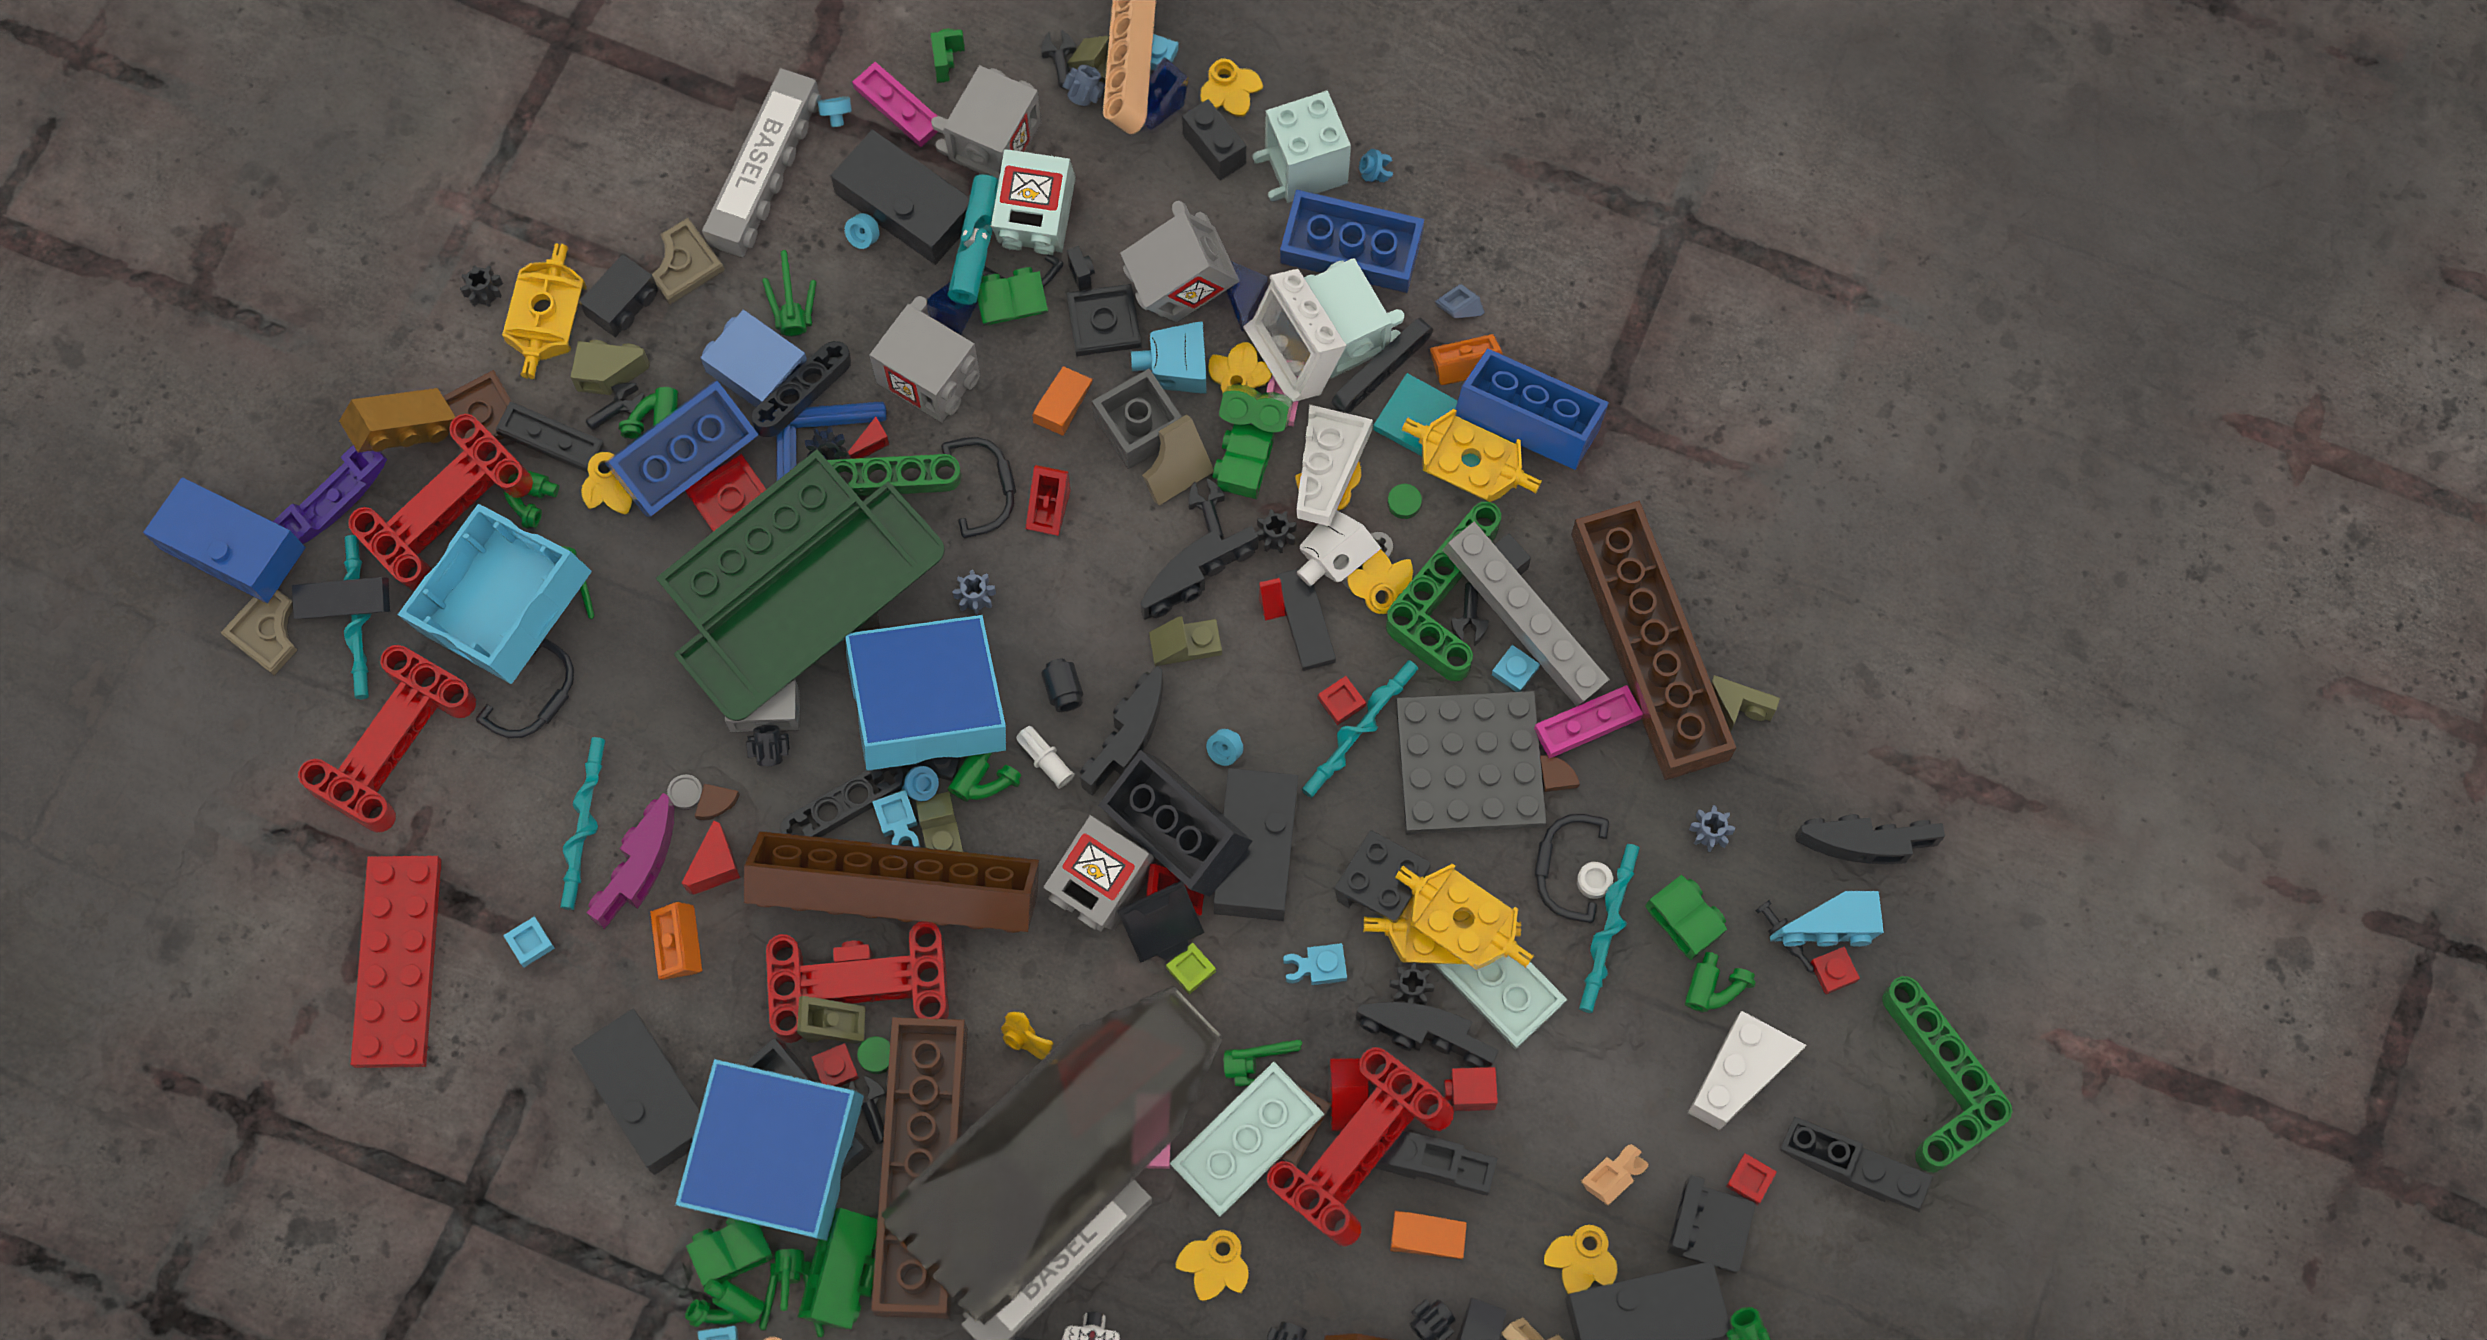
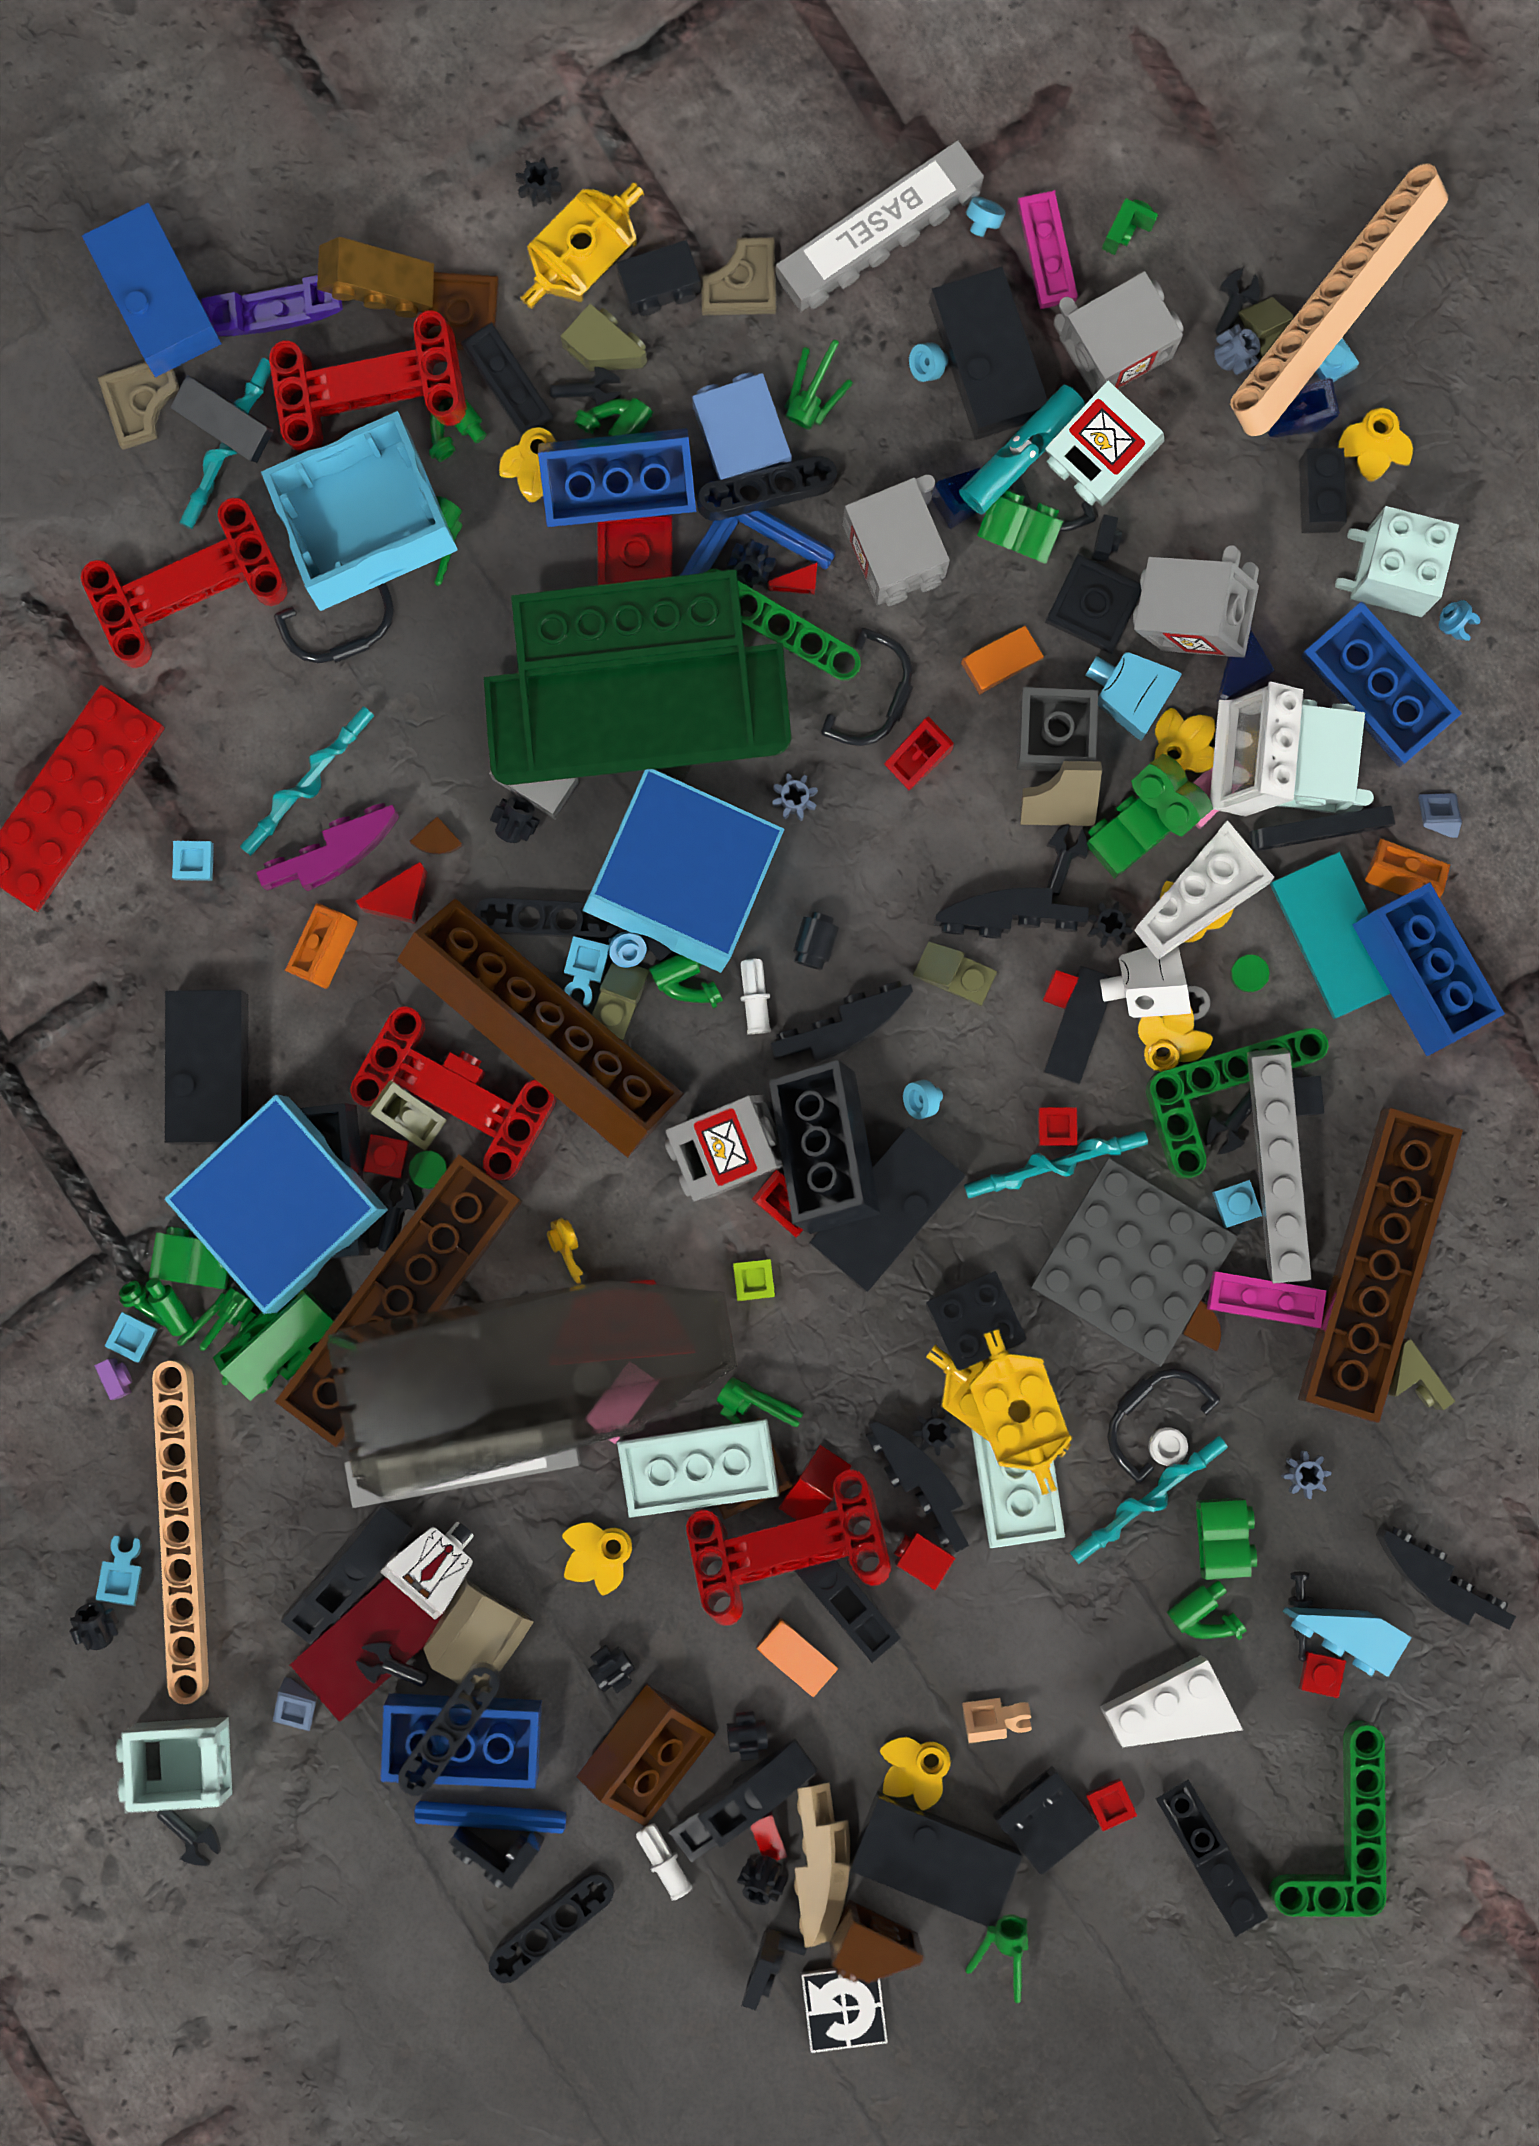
camera: 30 degrees right, 15 degrees up
light grey piece [667,774,703,810] -> none
black piece [1117,881,1204,963] -> none
medium azure plate [1283,943,1347,985] -> none
yellow plate [1402,409,1542,502] -> none

